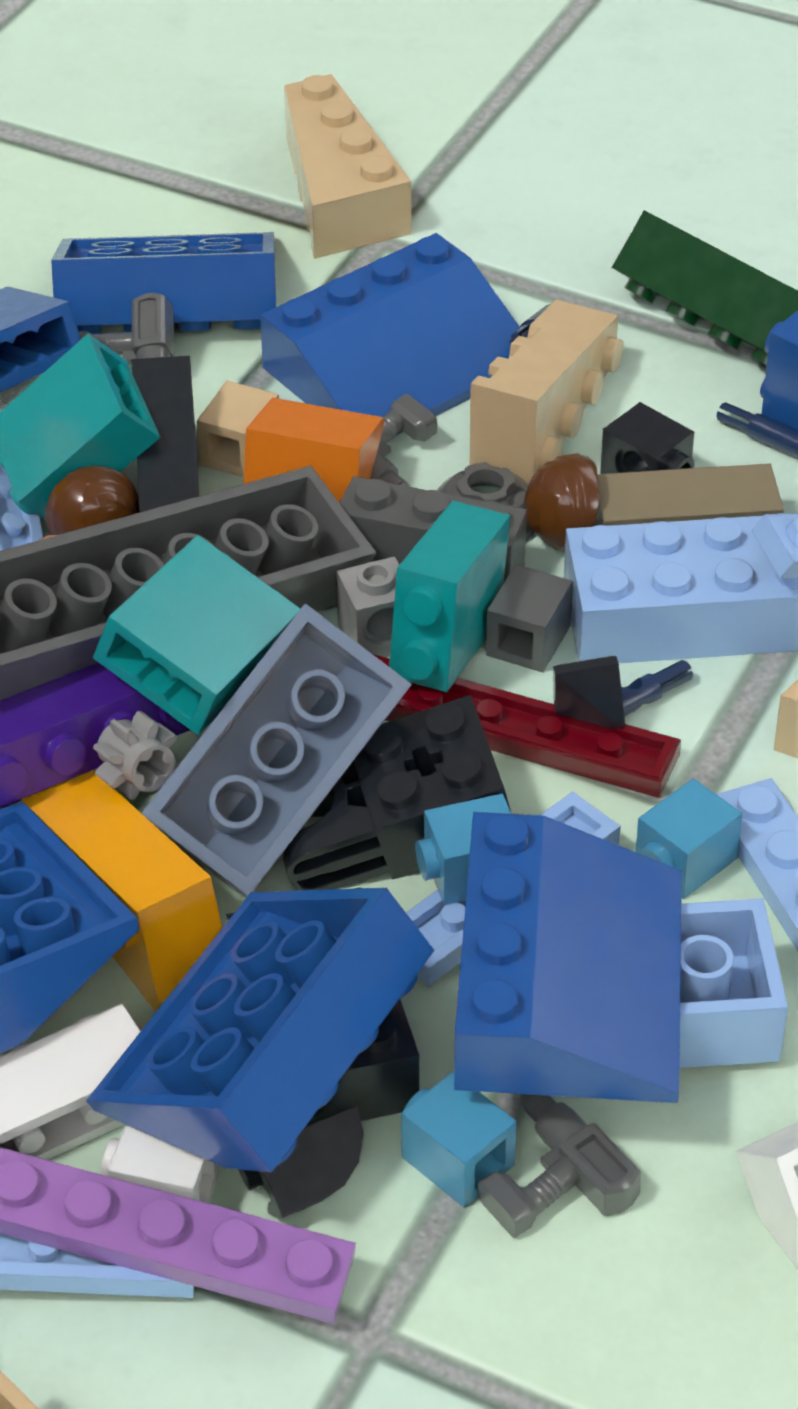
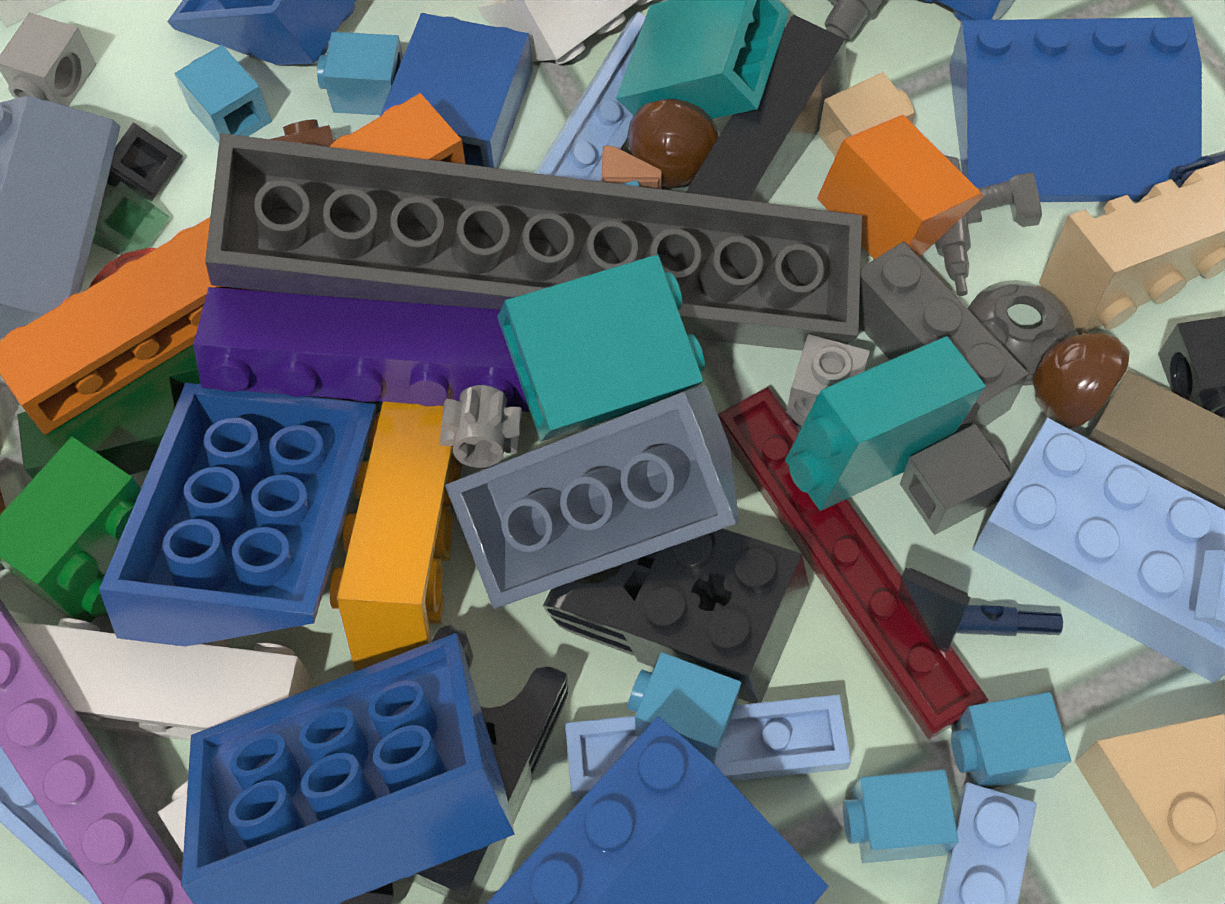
camera: 40 degrees right, 20 degrees up
none -> dark azure brick [951,692,1072,789]

